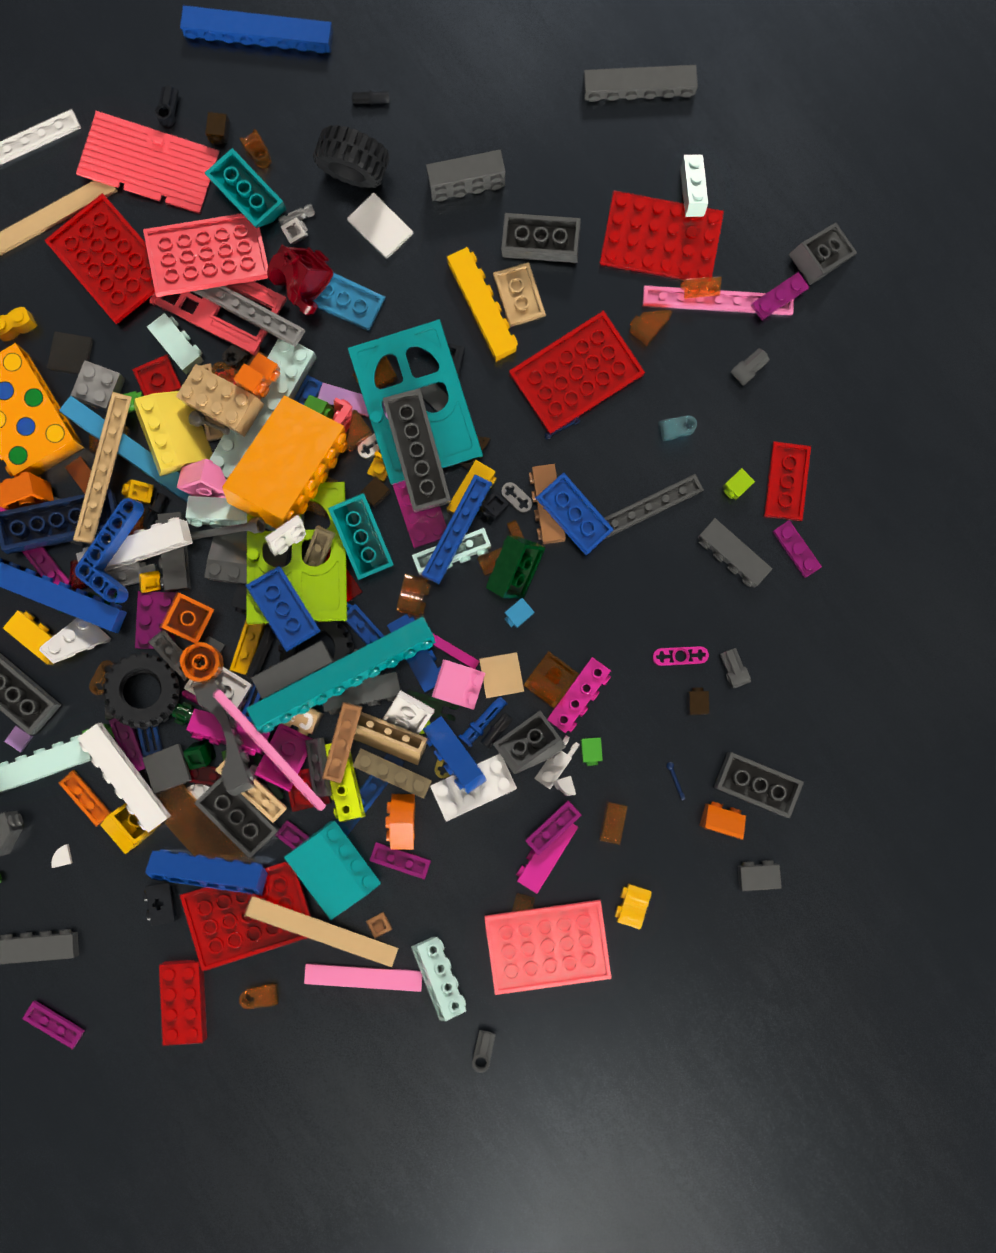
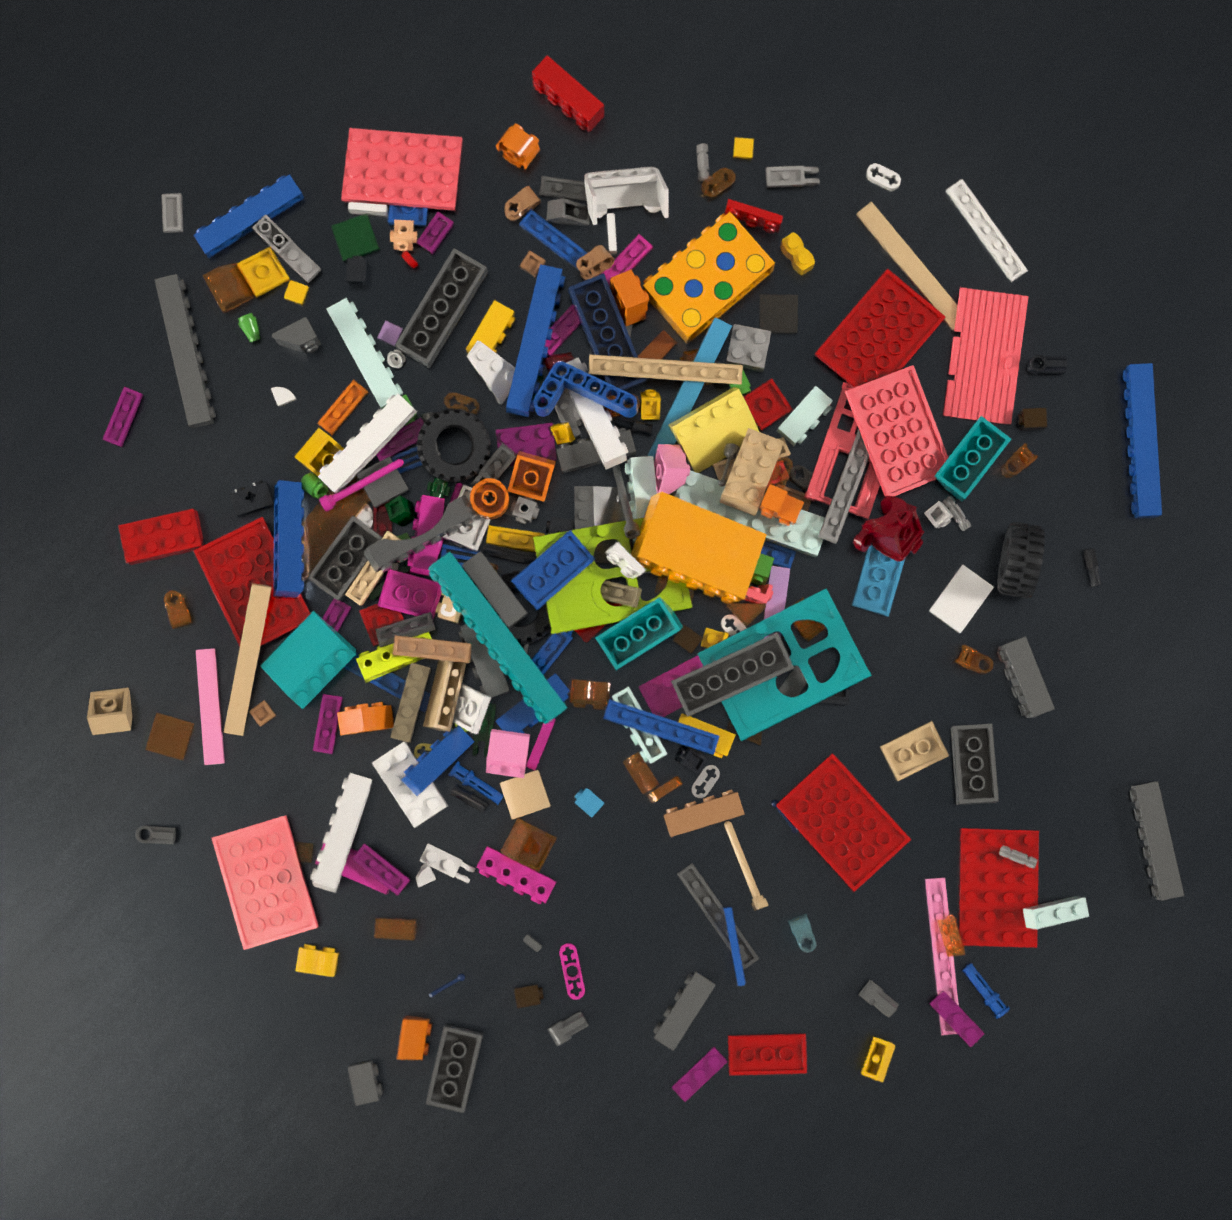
camera: 85 degrees right, 0 degrees up
bright pink tile [212,689,326,811] -> none
light aqua brick [411,937,466,1021] -> none
yellow brick [447,247,518,362] -> none
dark green slope [486,535,546,599] -> none
dark grey slope [493,711,566,775] -> none
blue tile [535,472,614,555] -> none
bright green brick [580,738,603,766] -> none
clear orange slope [630,310,672,346] -> none
lime brick [723,468,755,500] -> none
dark grey slope [789,223,857,285] -> none
none -> tan slope [87,688,132,735]
none -> clear orange tile [145,713,194,760]
none -> bright green brick [301,473,328,499]
none -> white brick [311,773,372,893]
none -> dark pink piece [319,459,404,512]
none -> white plate [387,349,405,368]
none -> light grey brick [510,496,539,524]
none -> dark grey tile [523,934,543,952]
none -> blue tile [723,906,746,986]
none -> tan piece [724,821,768,911]
none -> yellow brick [861,1037,896,1082]
none -> clear orange piece [954,645,994,675]
none -> blue pin [962,963,1010,1019]
none -> light grey axle [999,846,1037,868]

